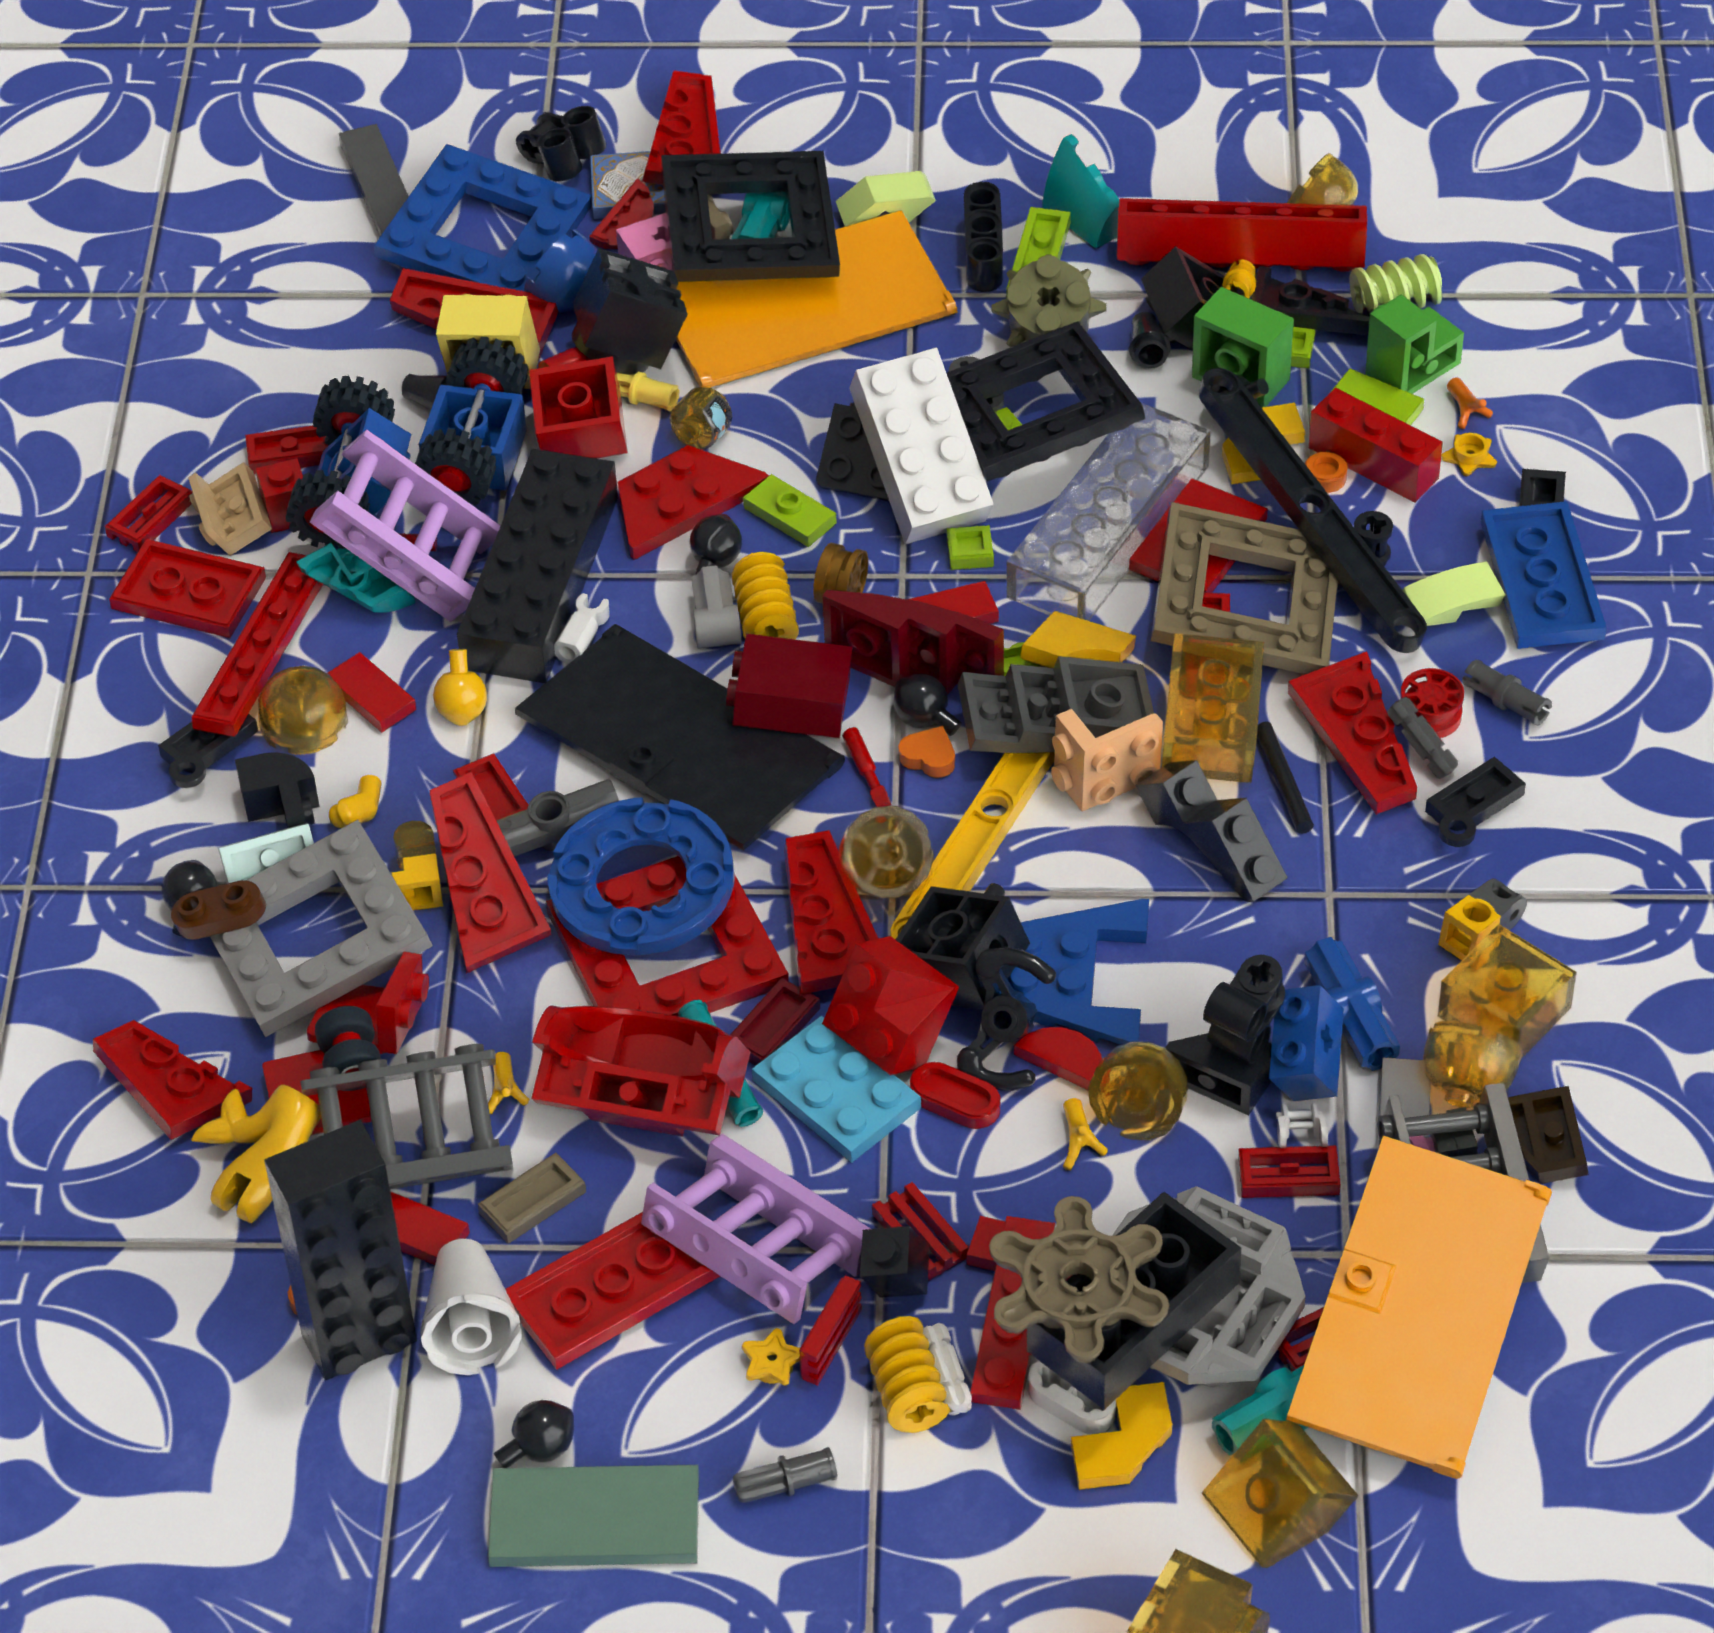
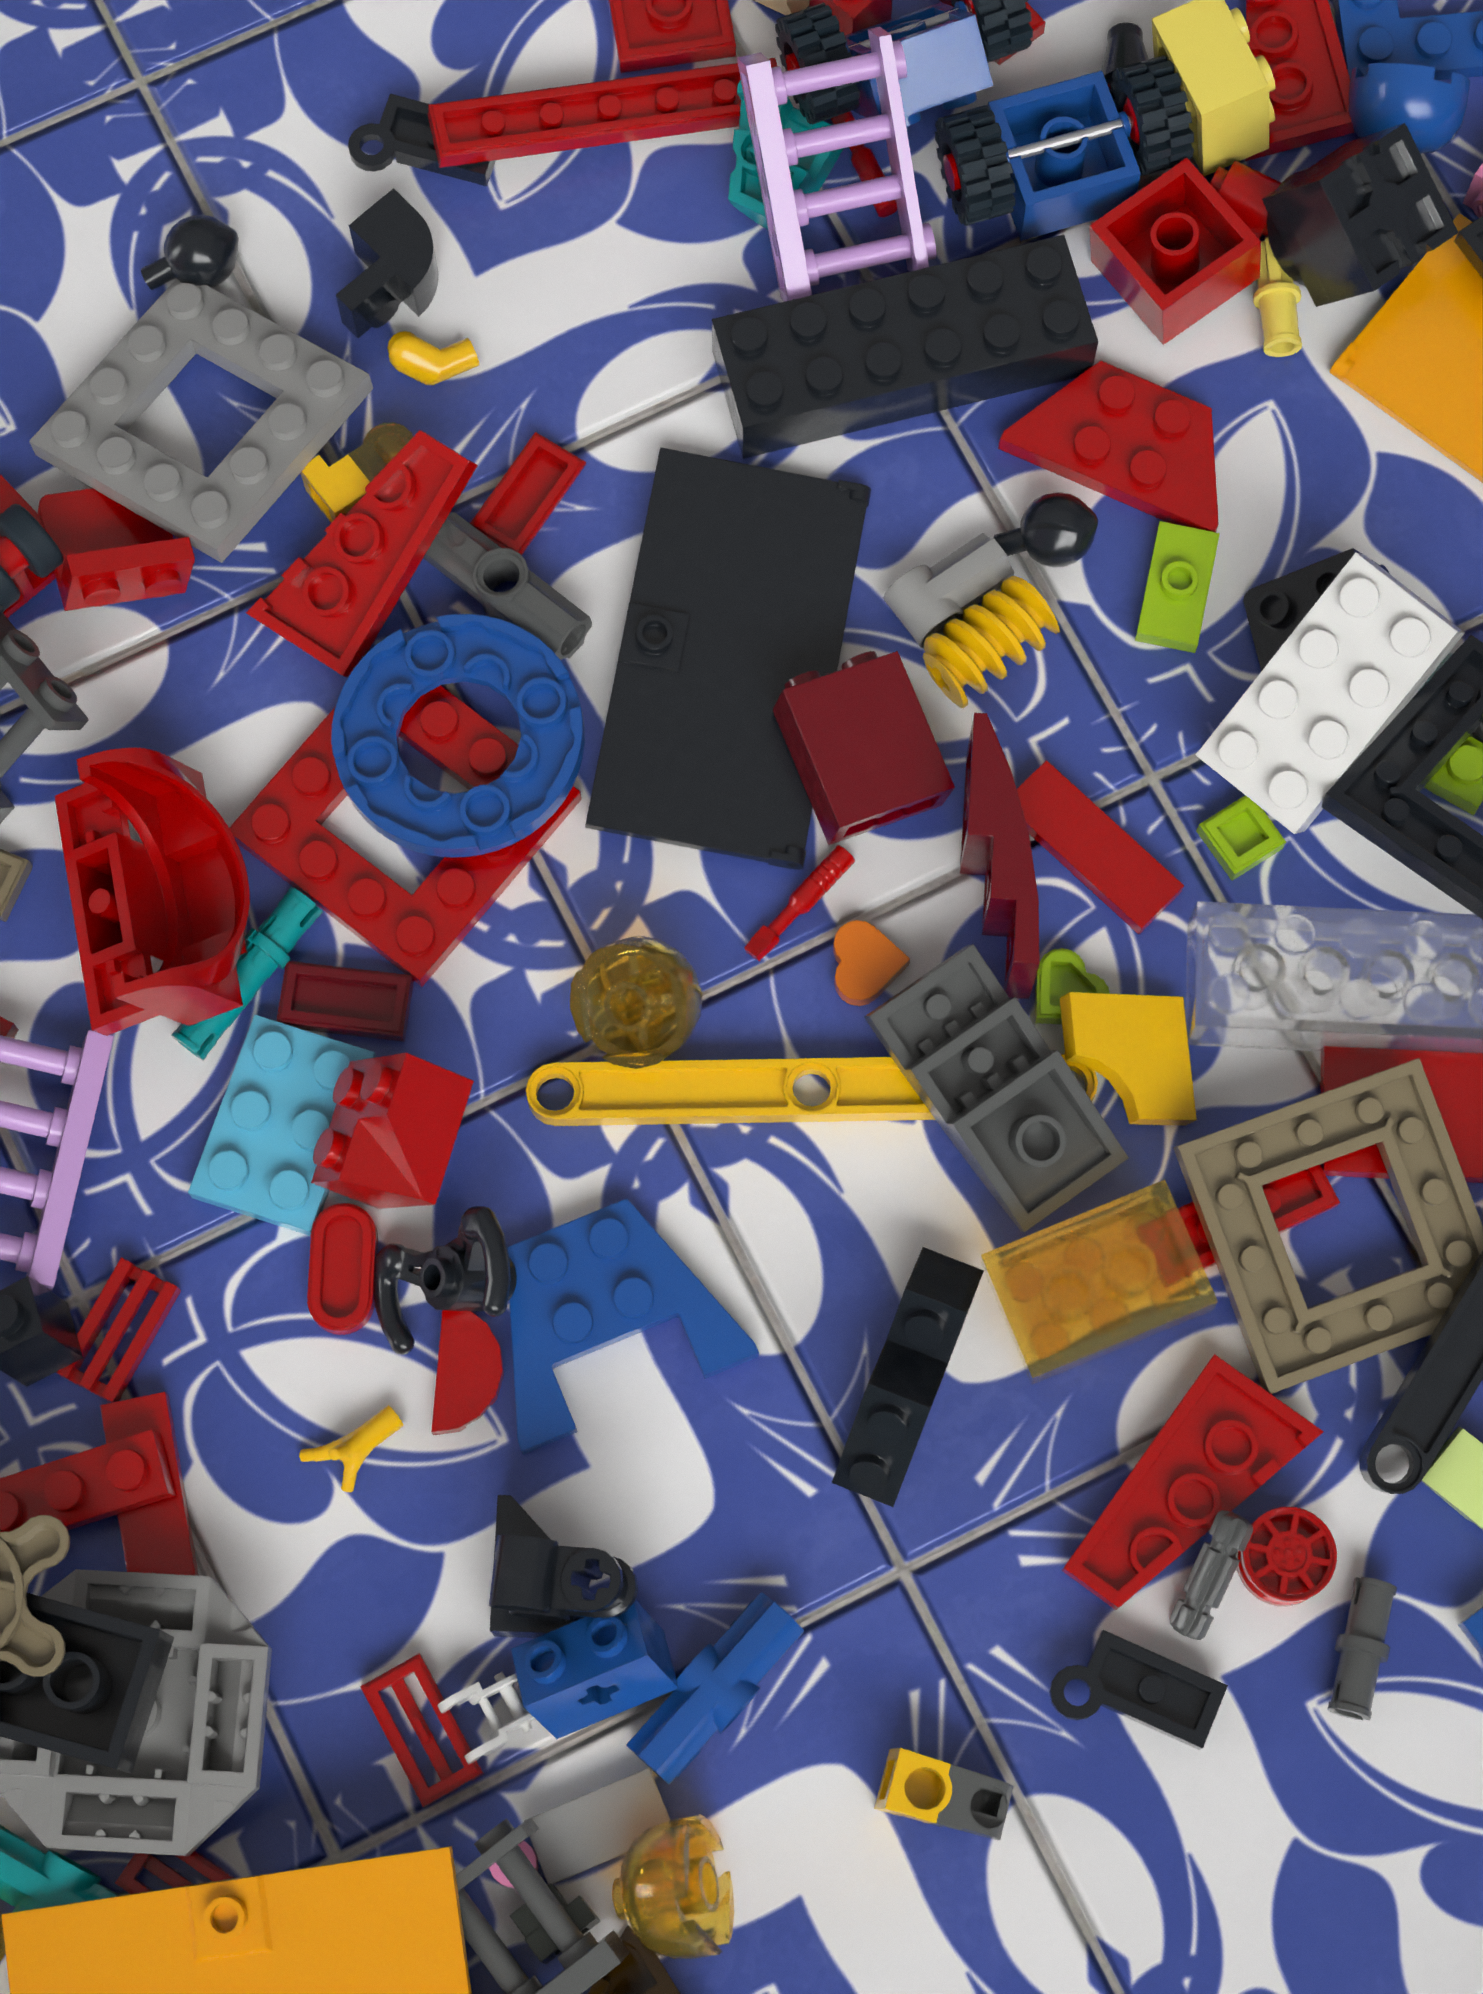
camera: 60 degrees right, 25 degrees up
reddish brown plate [171,880,266,939] -> none
light aqua plate [218,823,314,883] -> none
clear yellow cylinder [257,665,348,755] -> none
red tile [325,652,417,732] -> none
yellow piece [433,649,487,726] -> none
yellow bar [488,1052,530,1114] -> none
white bar [554,593,610,663] -> none
clear yellow head [669,386,733,450] -> none
red wing [784,830,878,995] -> none
pearl gold wheel [813,542,869,603] -> none
black piece [893,674,962,736] -> none
black piece [895,883,1030,1010] -> none
light nougat bracket [1051,709,1163,812] -> none
clear yellow cylinder [1088,1041,1188,1141] -> none
black bar [1255,722,1314,834] -> none
clear yellow brick [1437,924,1577,1065] -> none

